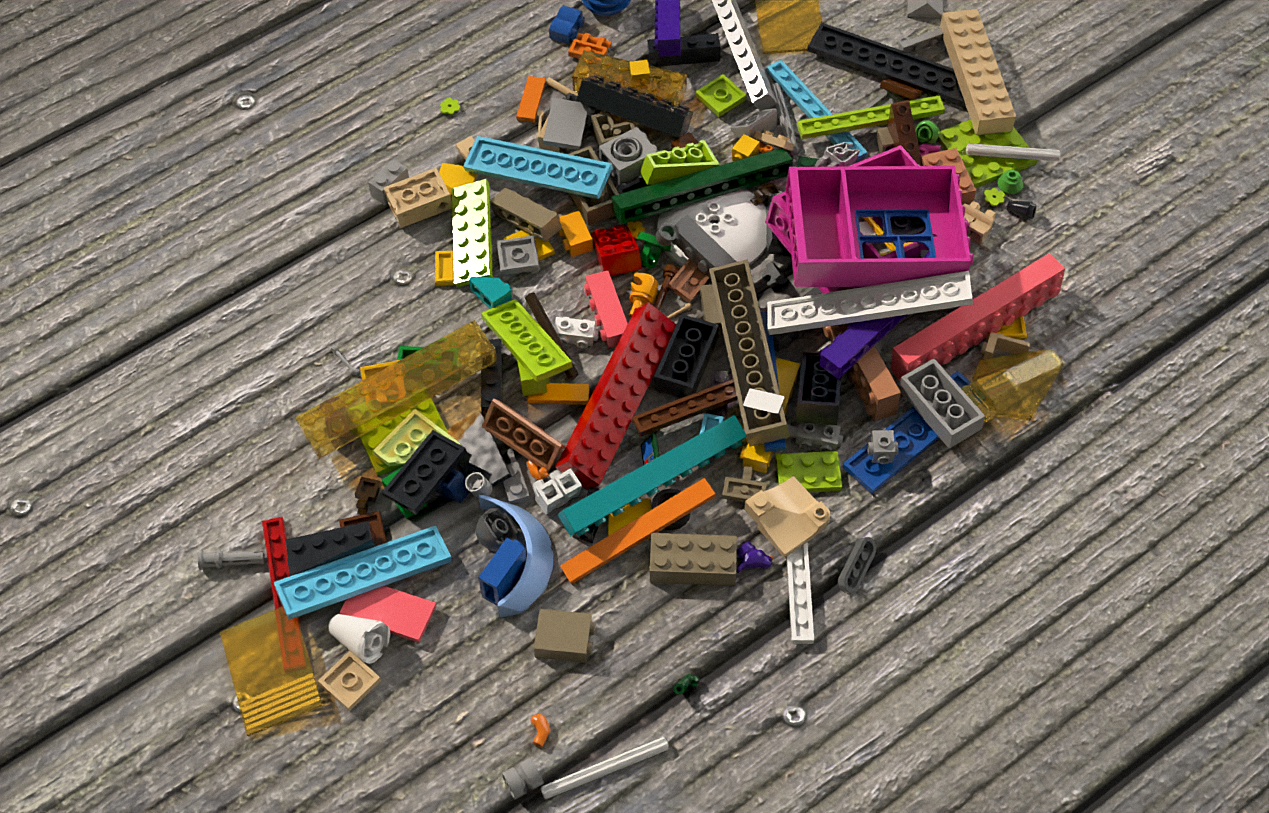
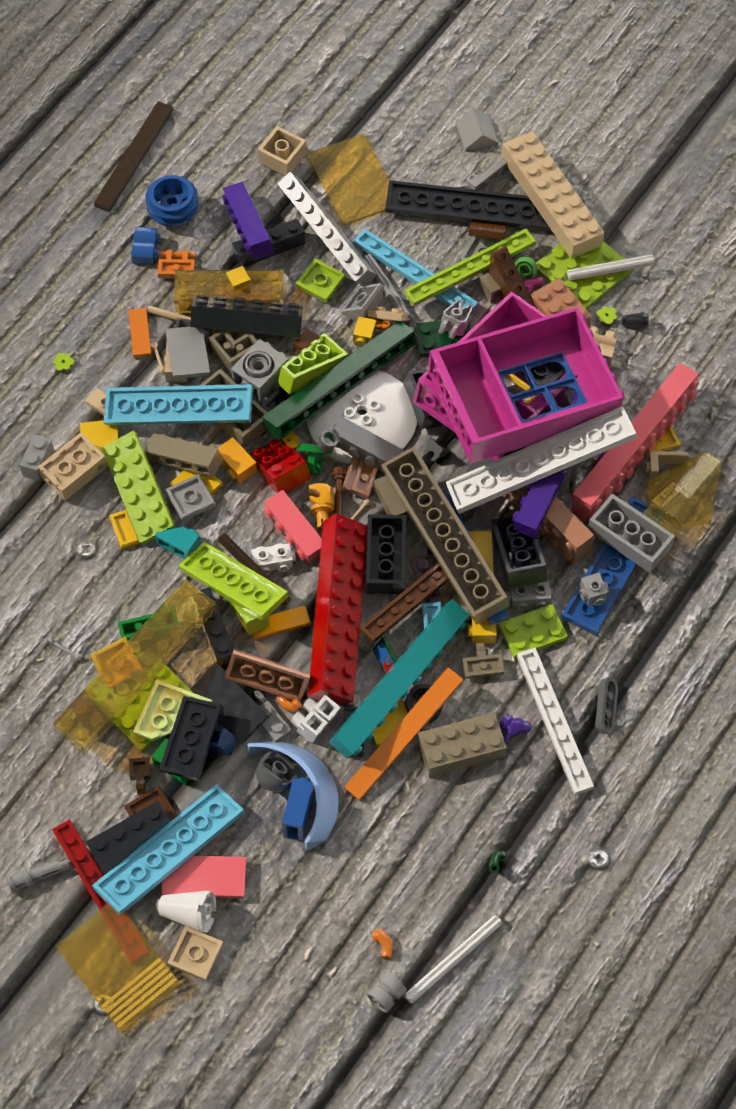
camera: 20 degrees left, 5 degrees up
light grey wheel [465,472,492,499] -> none
dark tan brick [534,609,596,663] -> none
white sticker [743,389,784,414] -> none
tan slope [745,476,830,558] -> none
dark brown plate [750,183,783,206] -> none
bright green cone [997,170,1023,194] -> none

